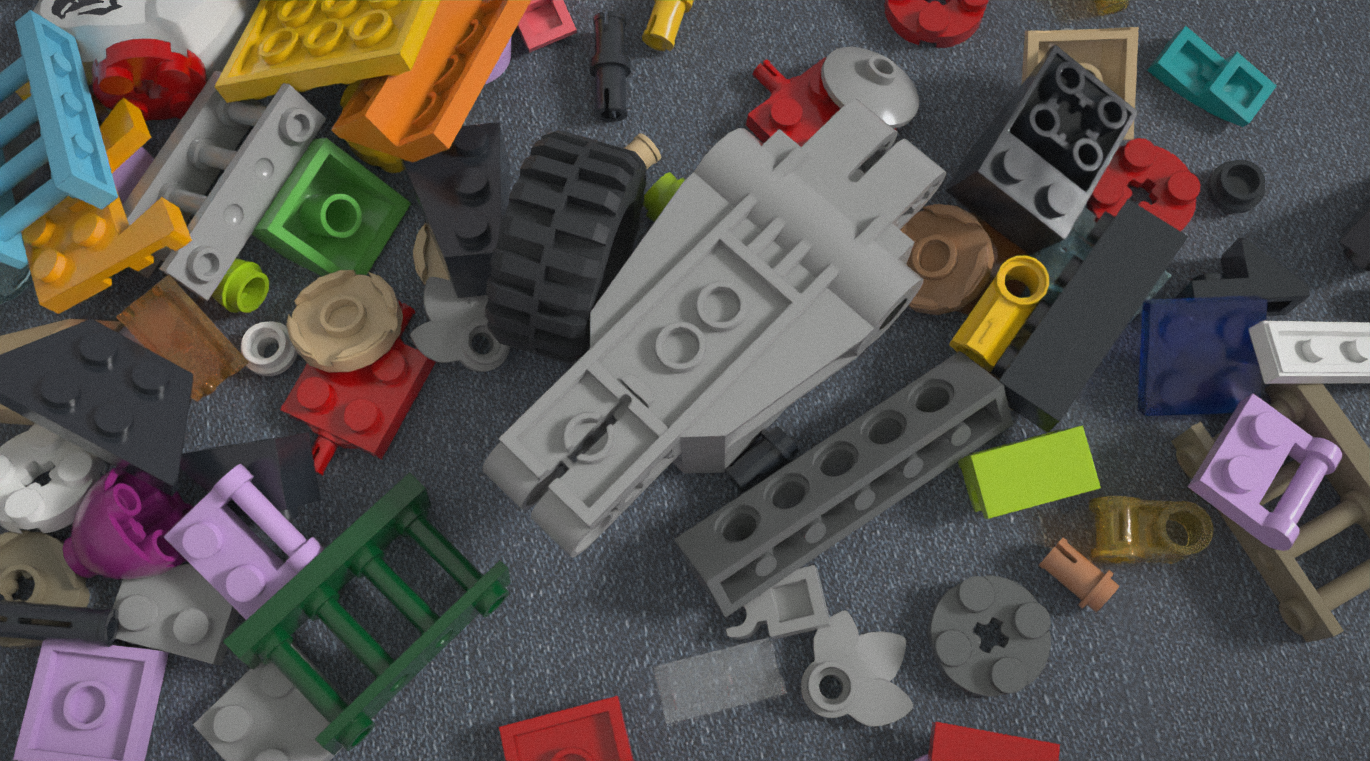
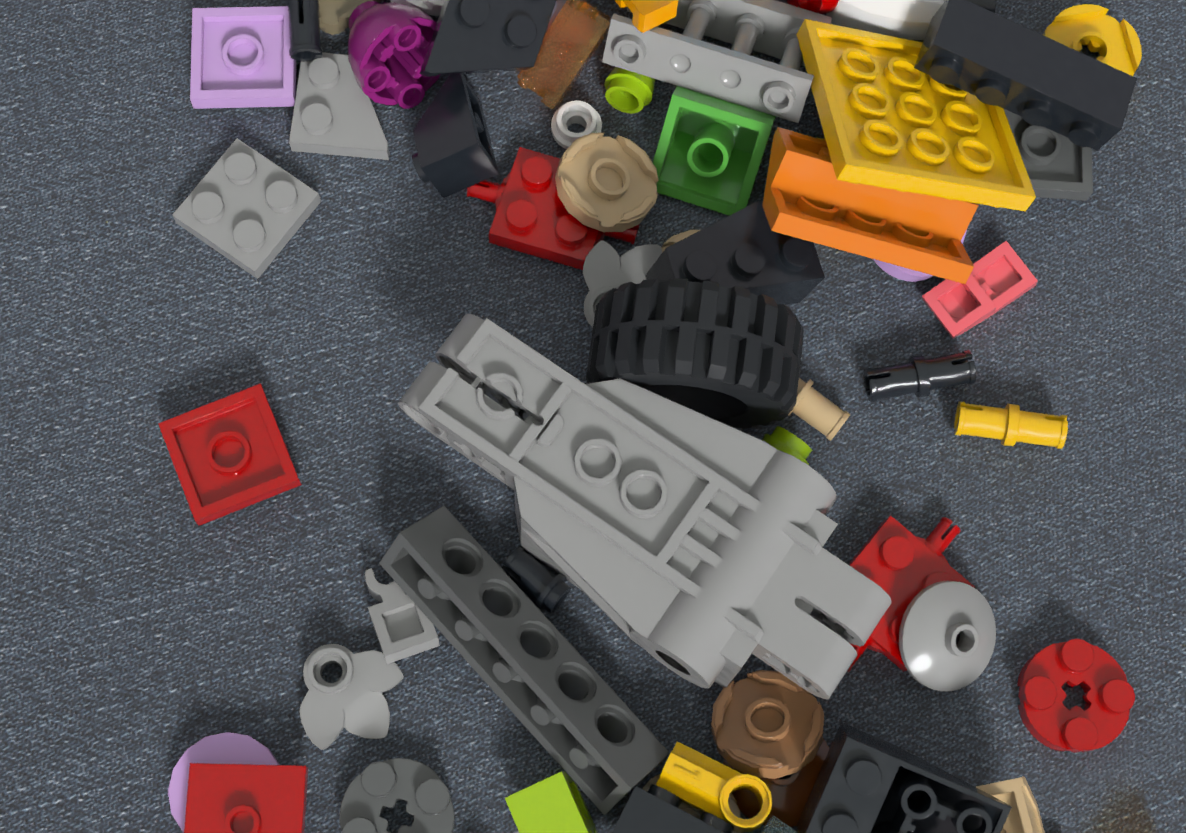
camera: 70 degrees right, 0 degrees up
lavender plate [164,464,324,620] -> none
dark green fence [223,472,511,755] -> none
clear hinge [654,637,787,727] -> none

